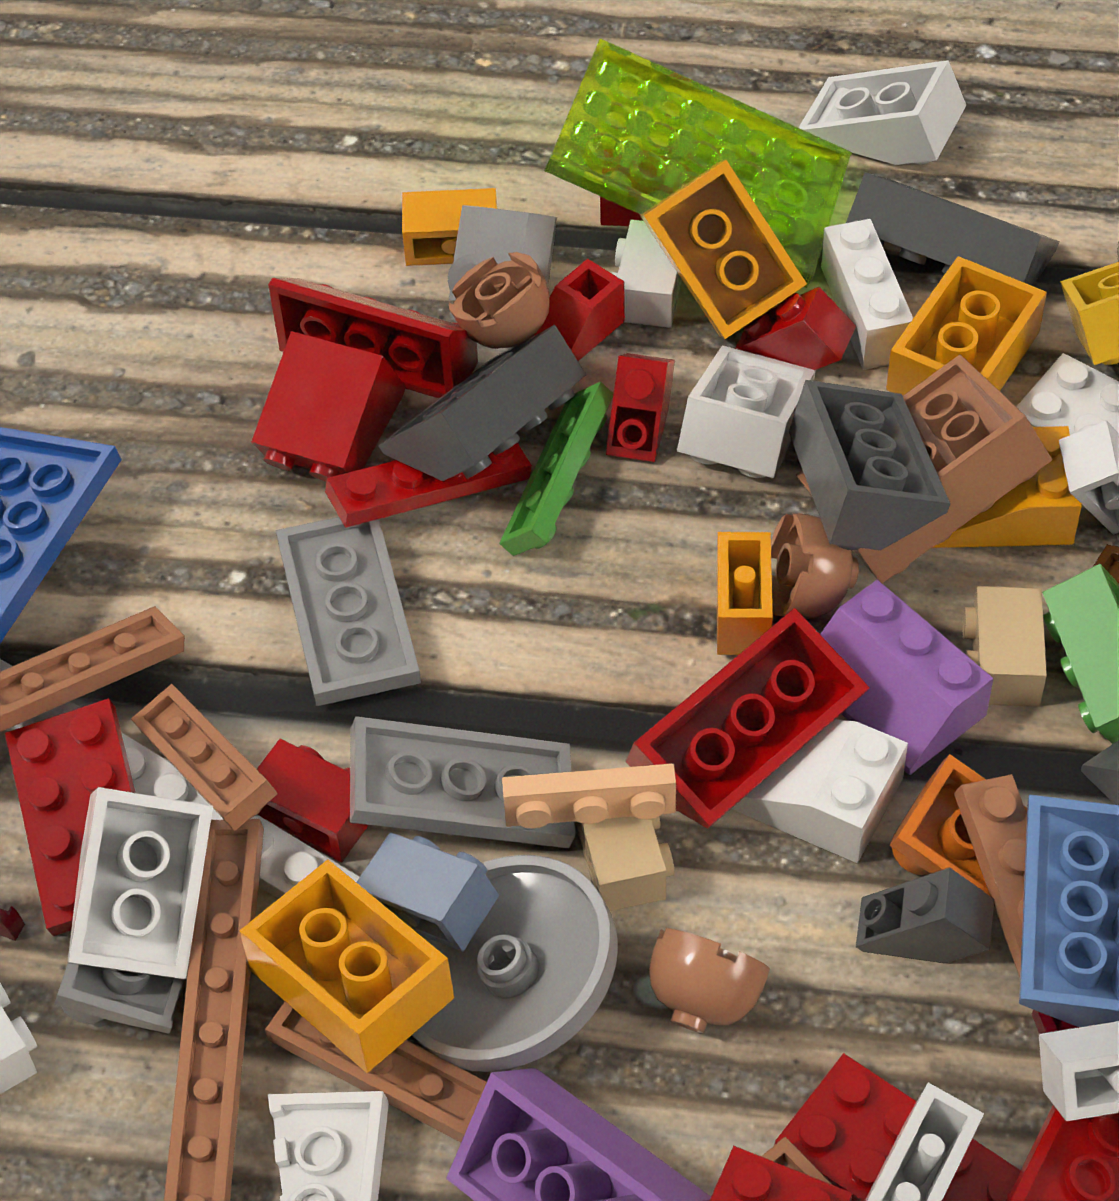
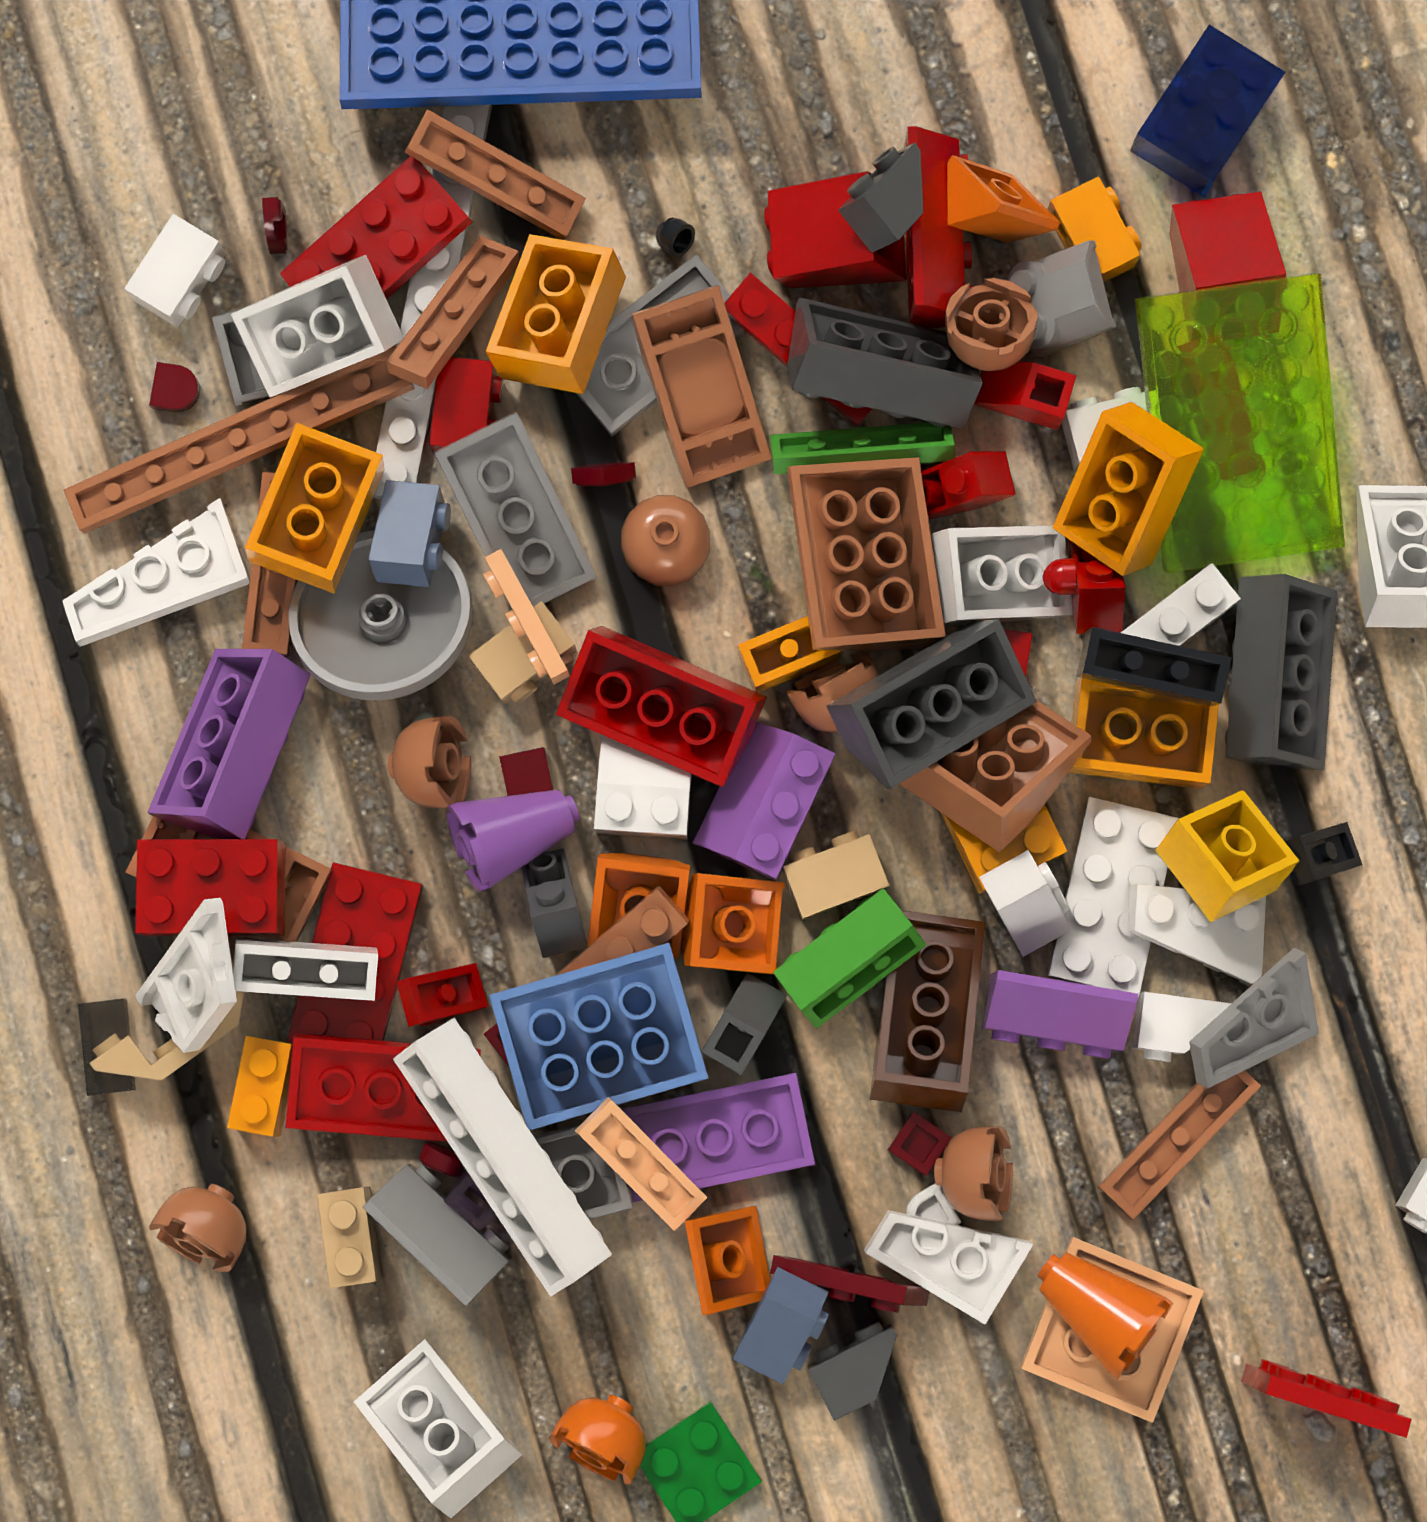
camera: 65 degrees right, 30 degrees up
none -> dark red tile [149,362,200,413]
none -> red slope [396,963,488,1027]
none -> medium lavender cone [446,790,580,892]
none -> light orange brick [486,234,626,394]
none -> dark red tile [499,747,554,796]
none -> dark red tile [571,462,636,486]
none -> nougat cylinder [621,495,710,587]
none -> nougat slope [631,285,772,488]
none -> black hinge [655,217,695,258]
none -> orange slope [681,873,785,974]
none -> nougat slope [787,457,946,651]
none -> dark grey slope [838,143,923,253]
none -> orange slope [947,155,1061,243]
none -> red hinge [1043,558,1076,595]
none -> black brick [1076,627,1231,707]
none -> clear blue brick [1130,24,1285,198]
none -> red slope [1169,191,1286,341]

